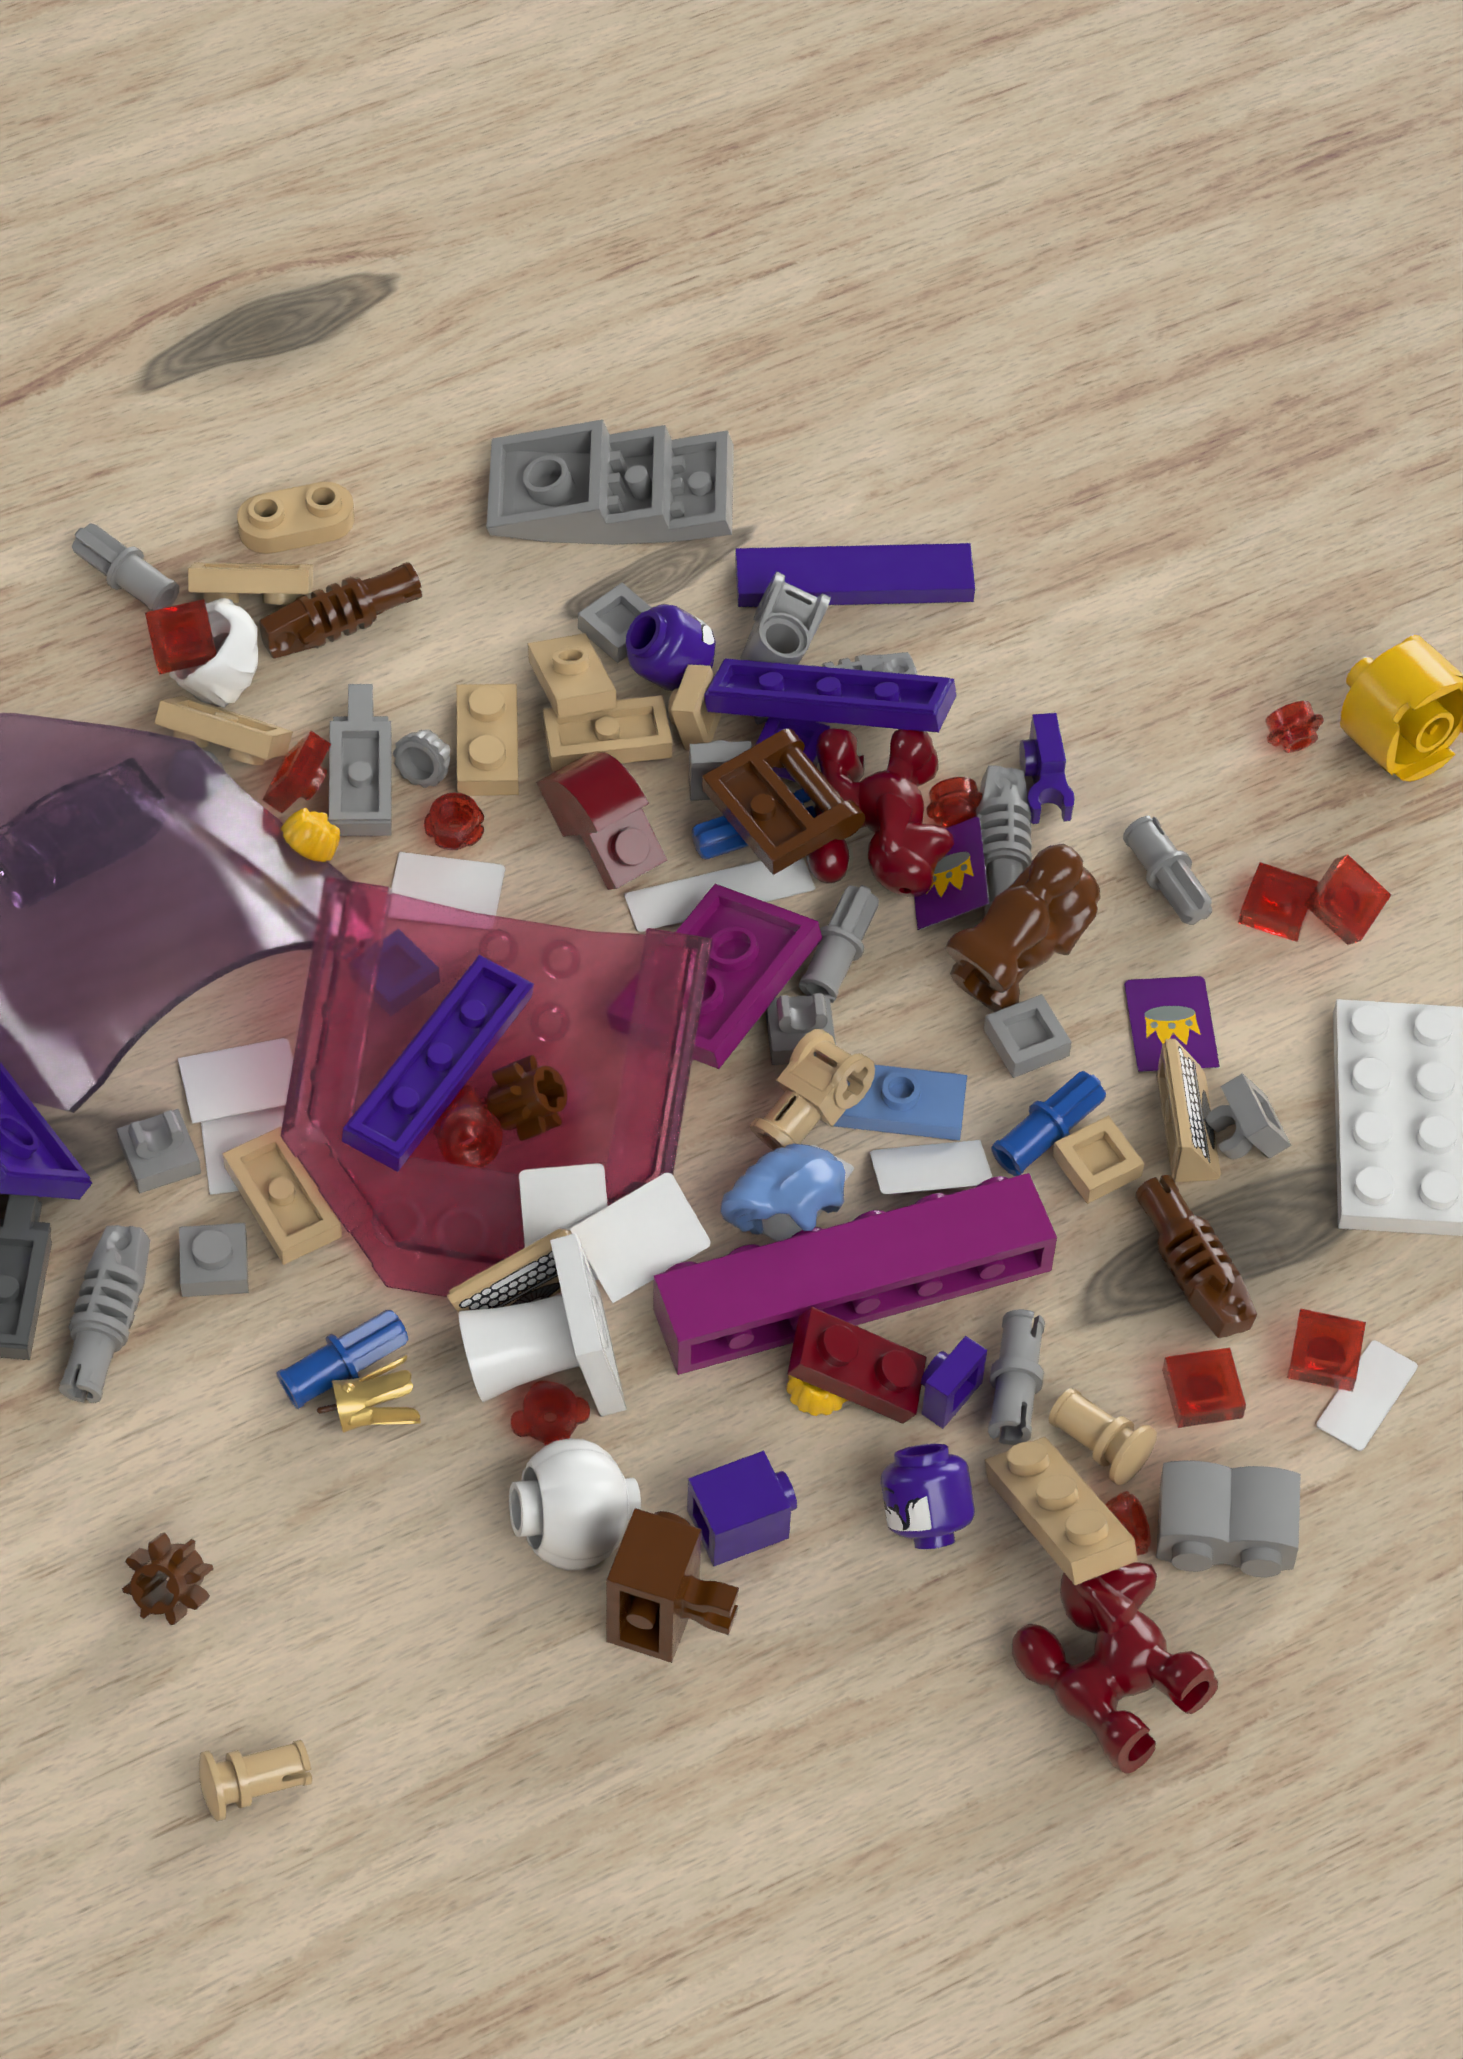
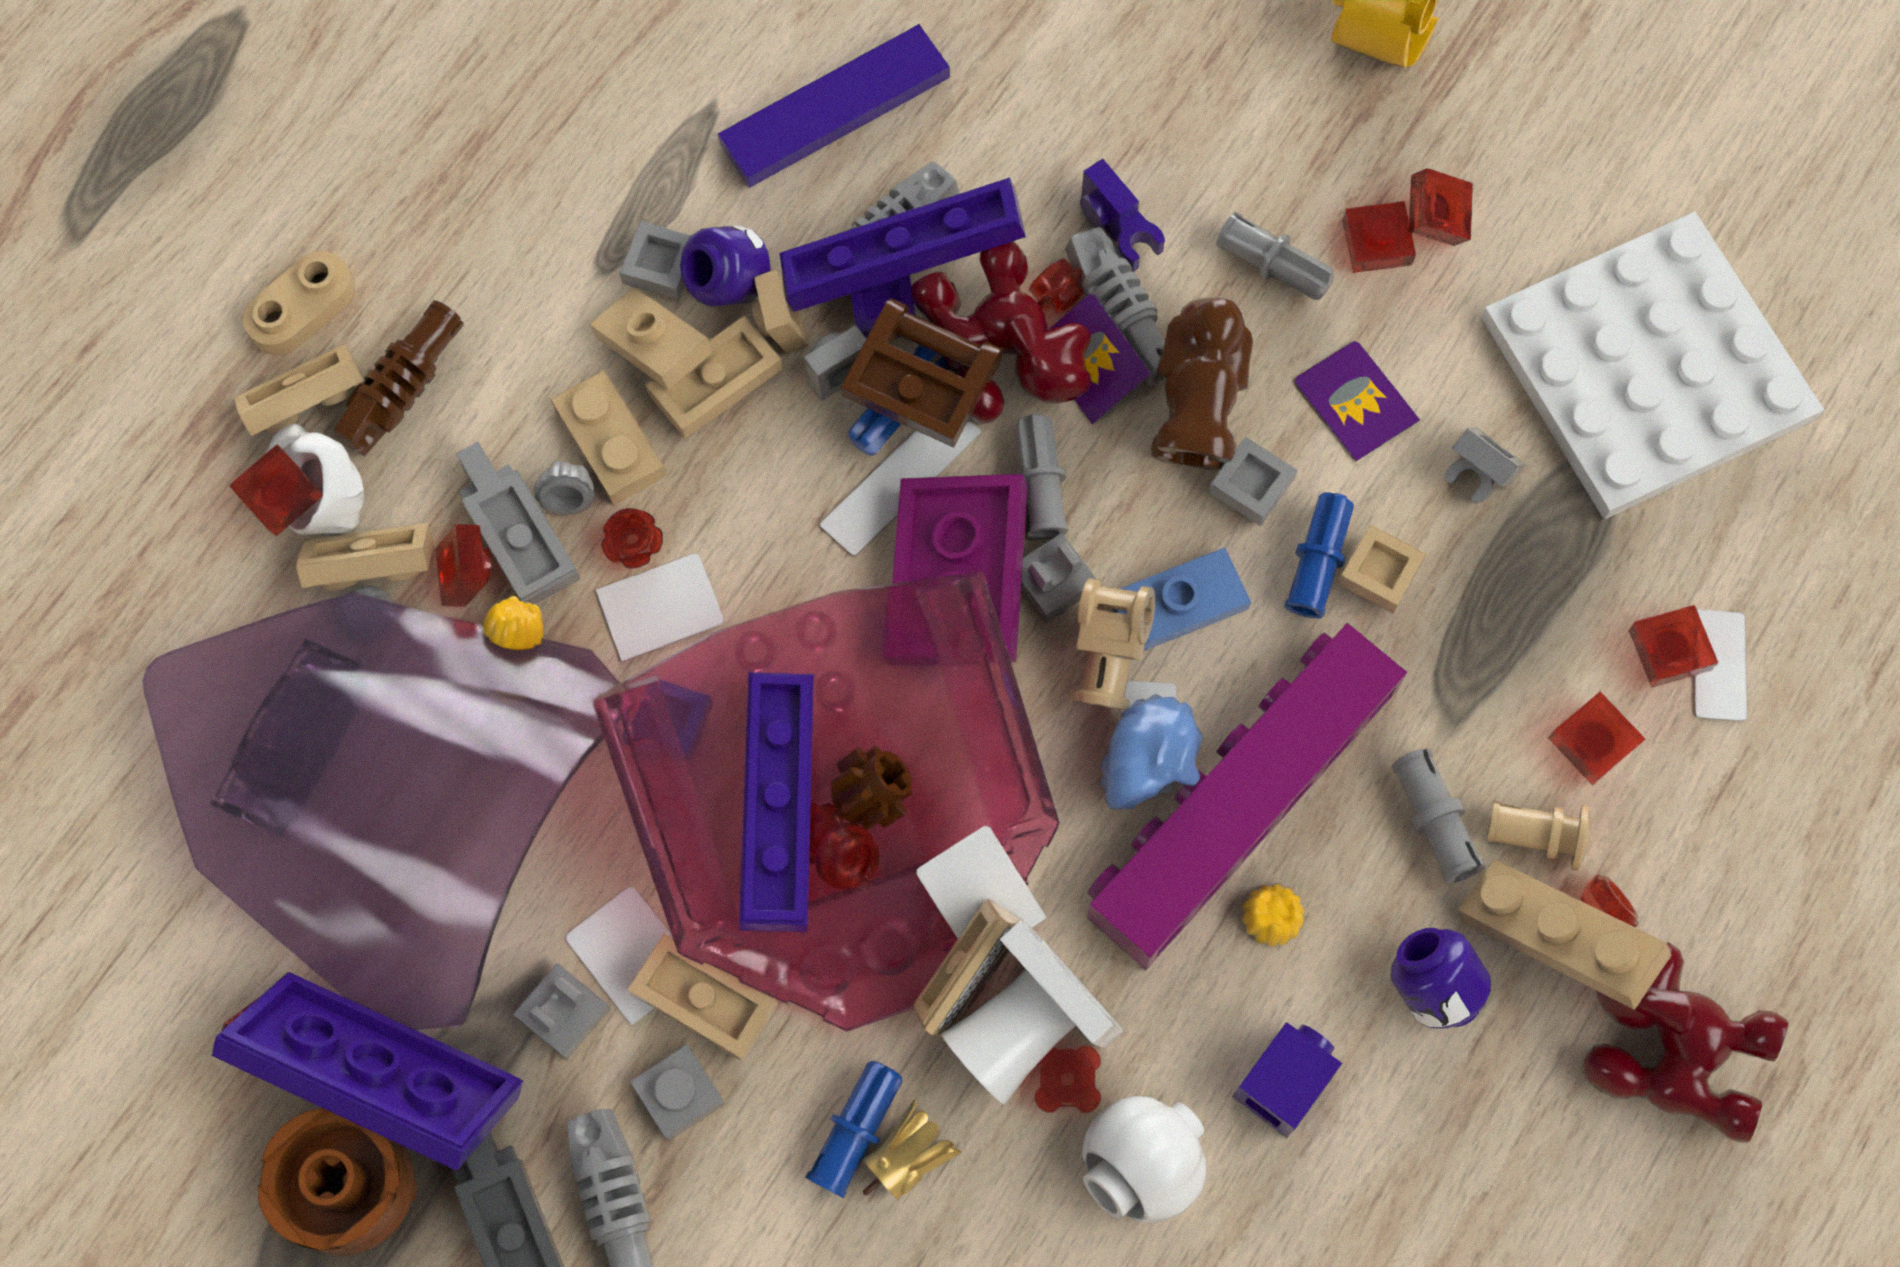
camera: 25 degrees left, 15 degrees up
light grey axle [72,523,180,615] -> none
white sticker [178,1038,303,1124] -> none
light grey slope [487,419,734,545] -> none
dark red brick [536,752,668,890] -> none
white sticker [570,1173,711,1303] -> none
reddish brown brick [606,1508,739,1663] -> none
light grey piece [740,572,831,665] -> none
dark red plate [787,1307,927,1424] -> none
white sticker [870,1140,993,1194] -> none
dark purple plate [921,1336,987,1429] -> none
reddish brown hinge [1135,1175,1257,1338] -> none
tan slope [1156,1039,1221,1182] -> none
light grey brick [1156,1461,1301,1577] -> none
clear red plate [1265,700,1324,753] -> none

